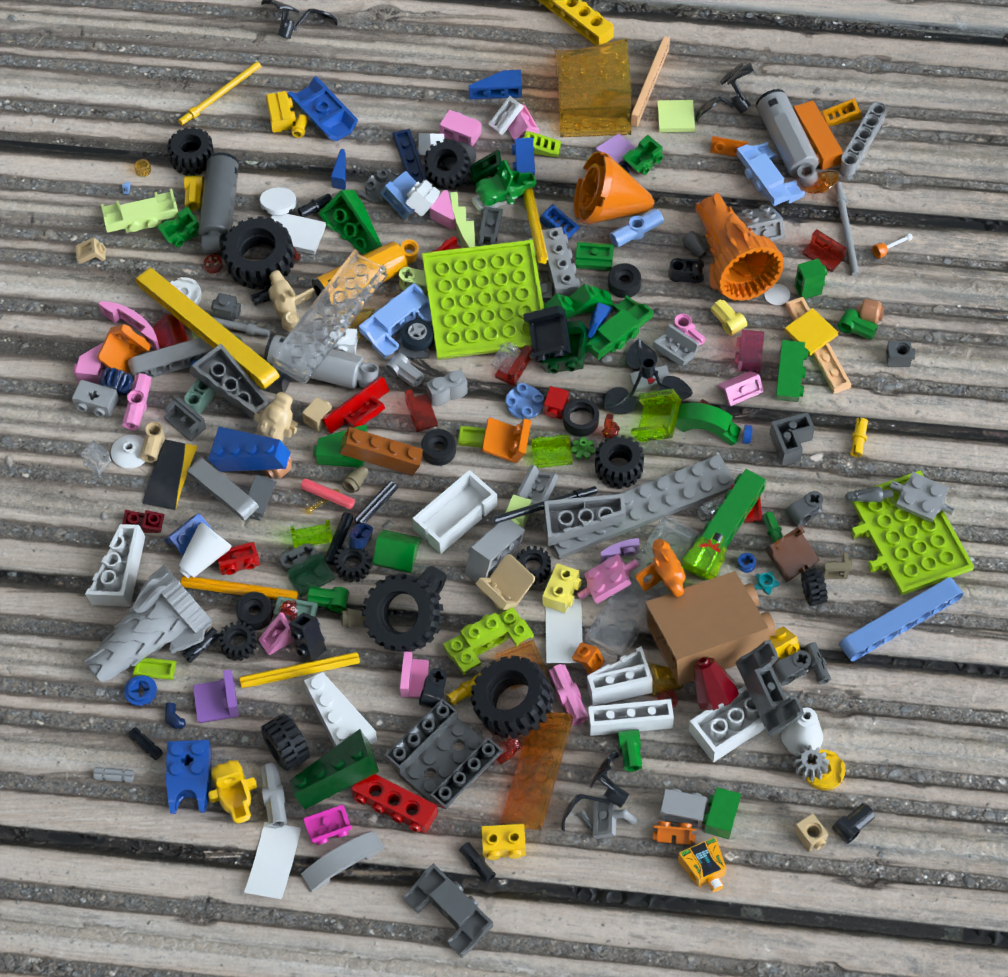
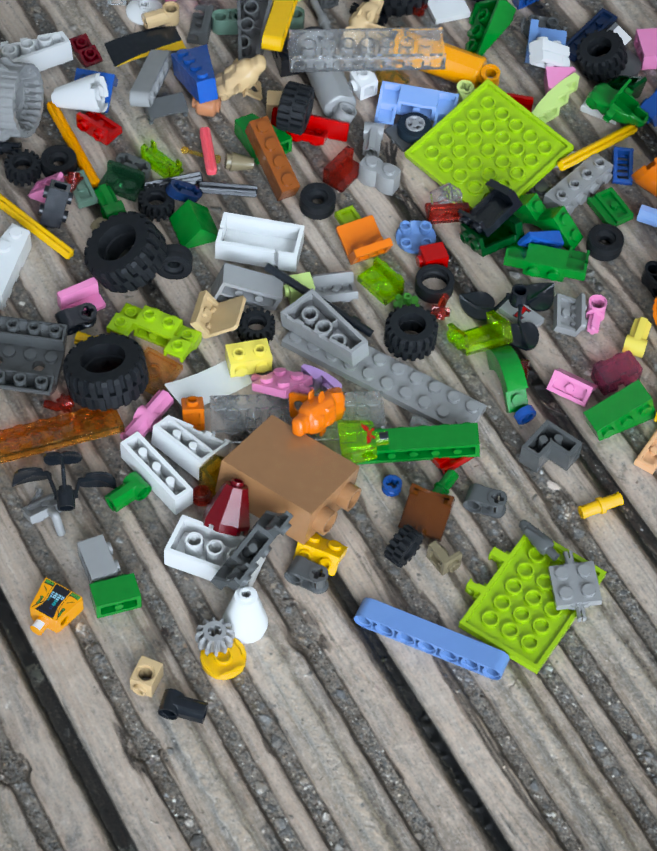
camera: 50 degrees right, 5 degrees down
dark grey hinge [478,207,503,246] -> none
orange hinge [652,821,696,845] -> none
teal plate [755,571,780,595] -> none
dark grey pin [804,642,831,685] -> none
none -> black tyre [276,81,315,135]

